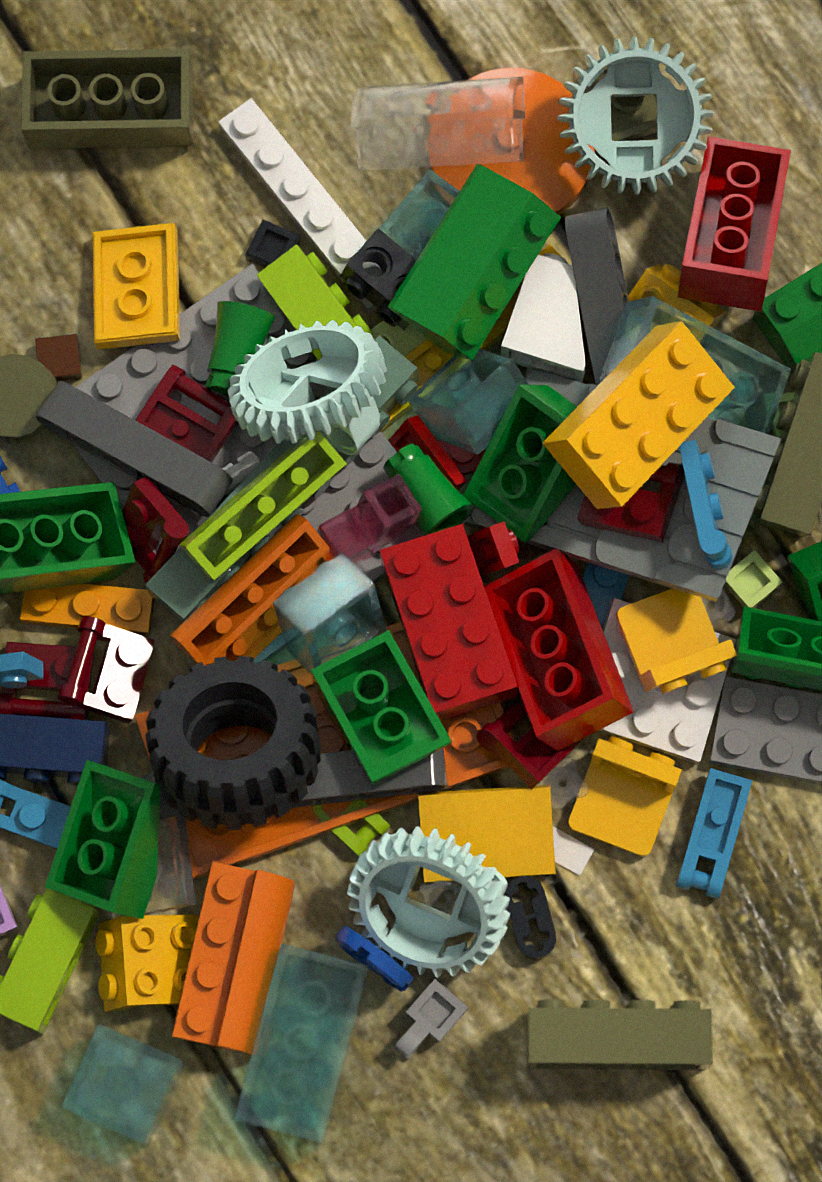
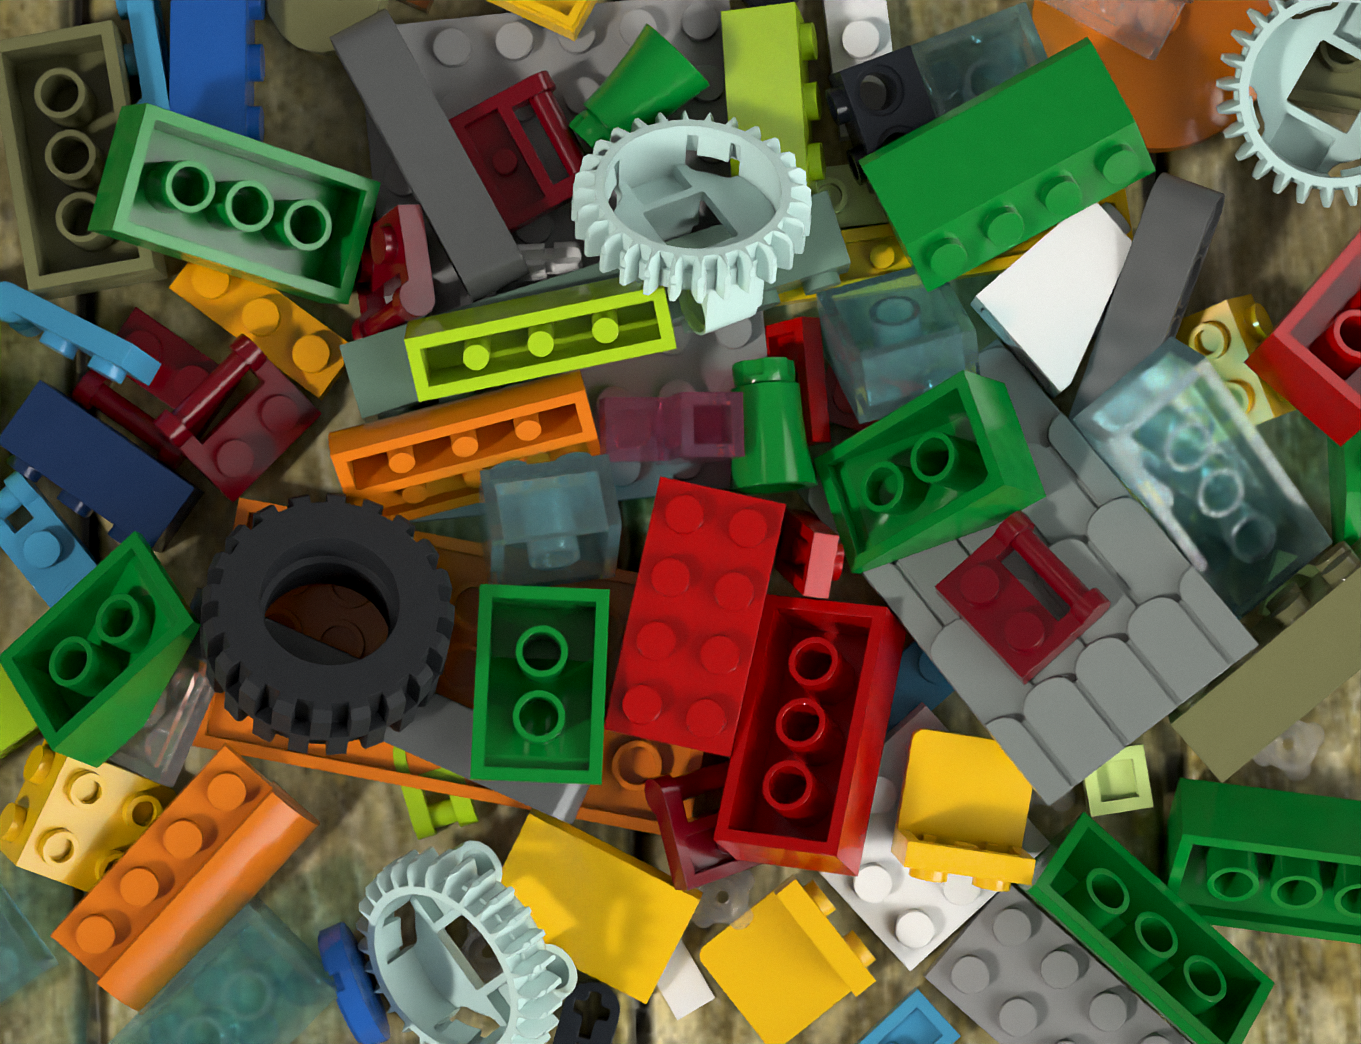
camera: 30 degrees right, 10 degrees up
yellow brick [543,321,735,509] -> none
dark azure plate [679,439,733,569] -> none

